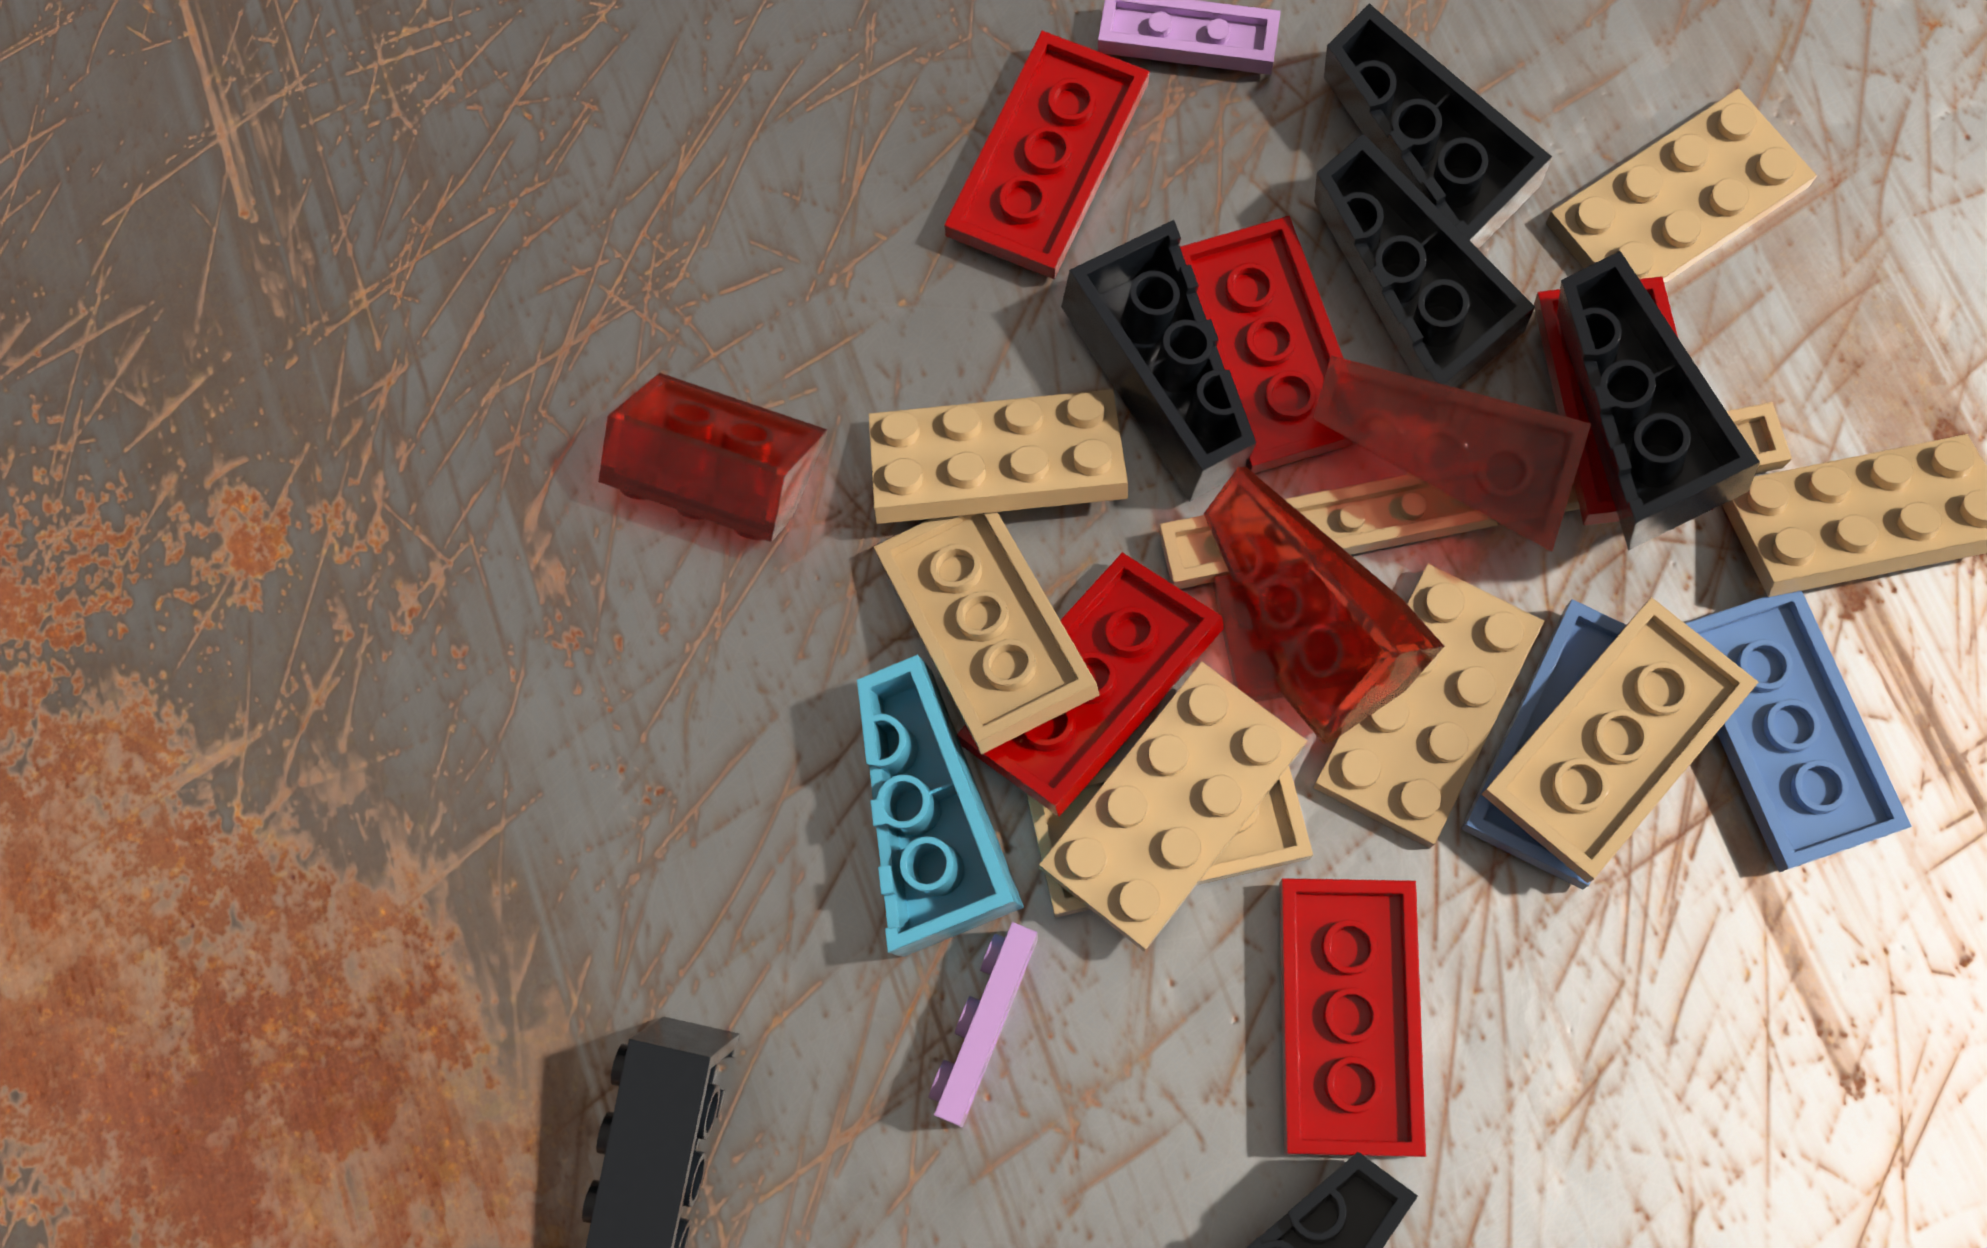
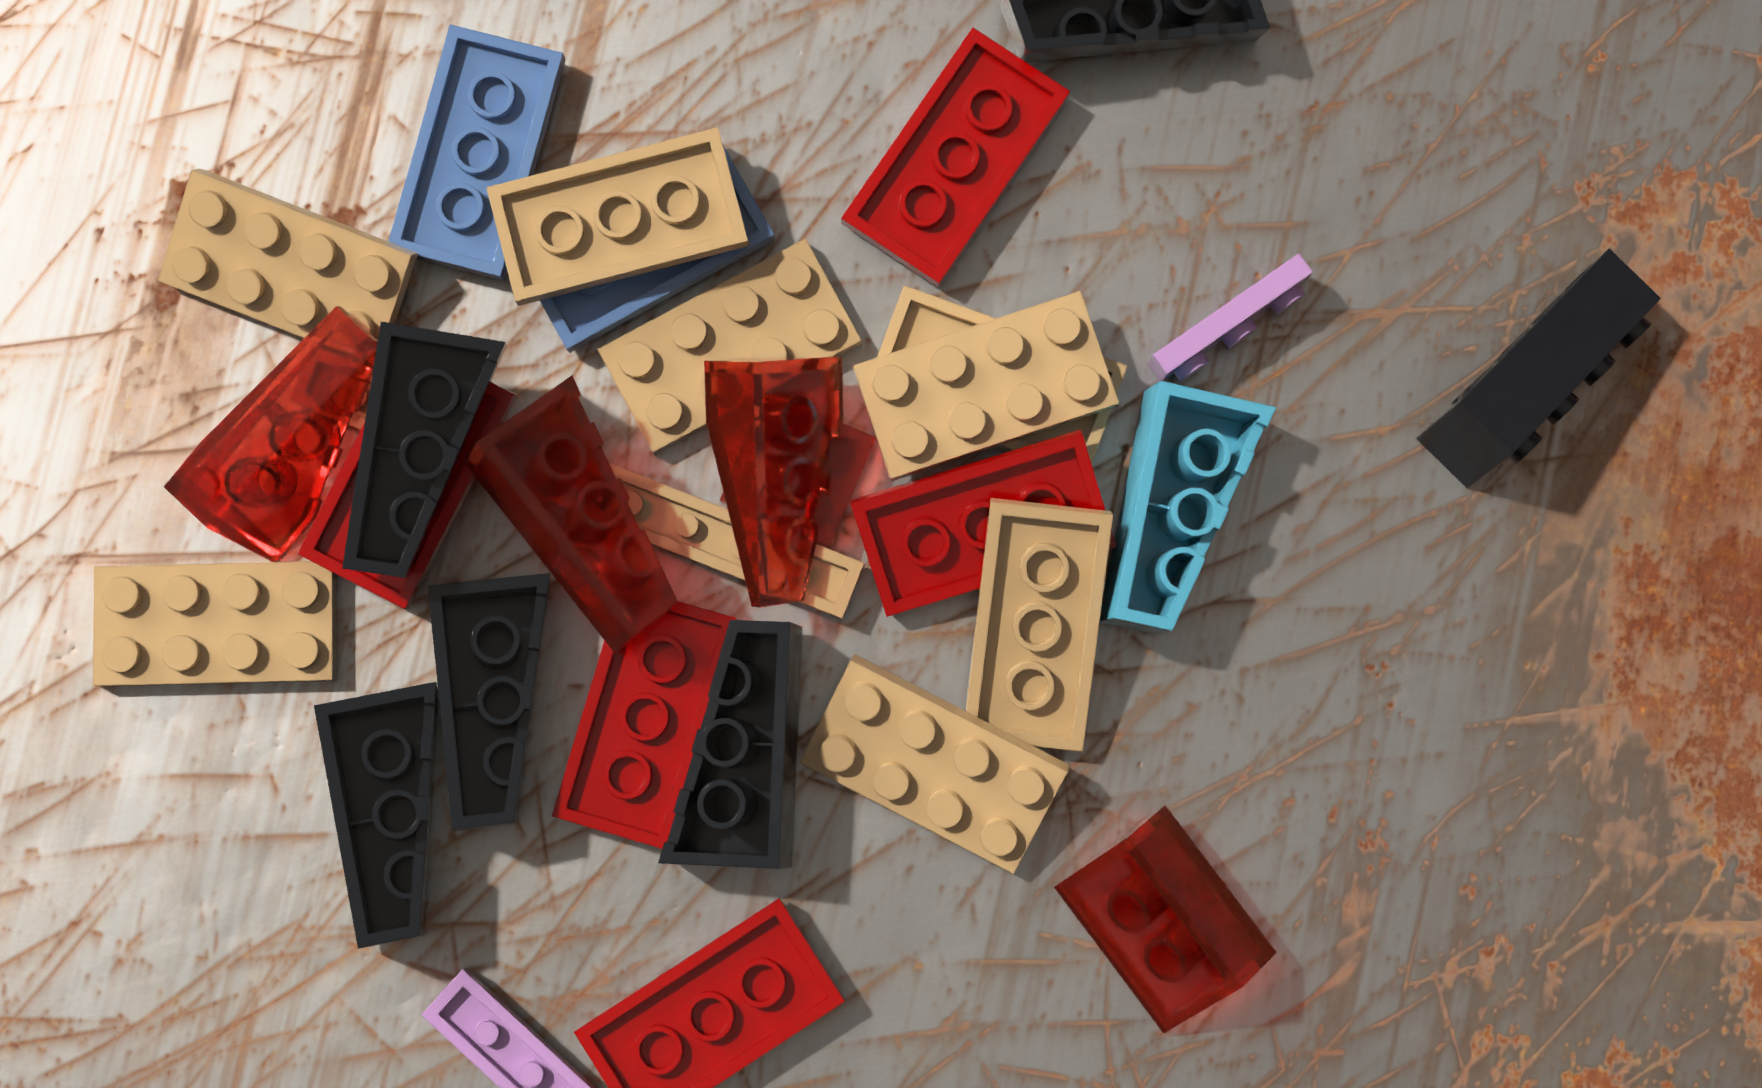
camera: 150 degrees left, 10 degrees up
none -> clear red wedge [164,306,378,562]

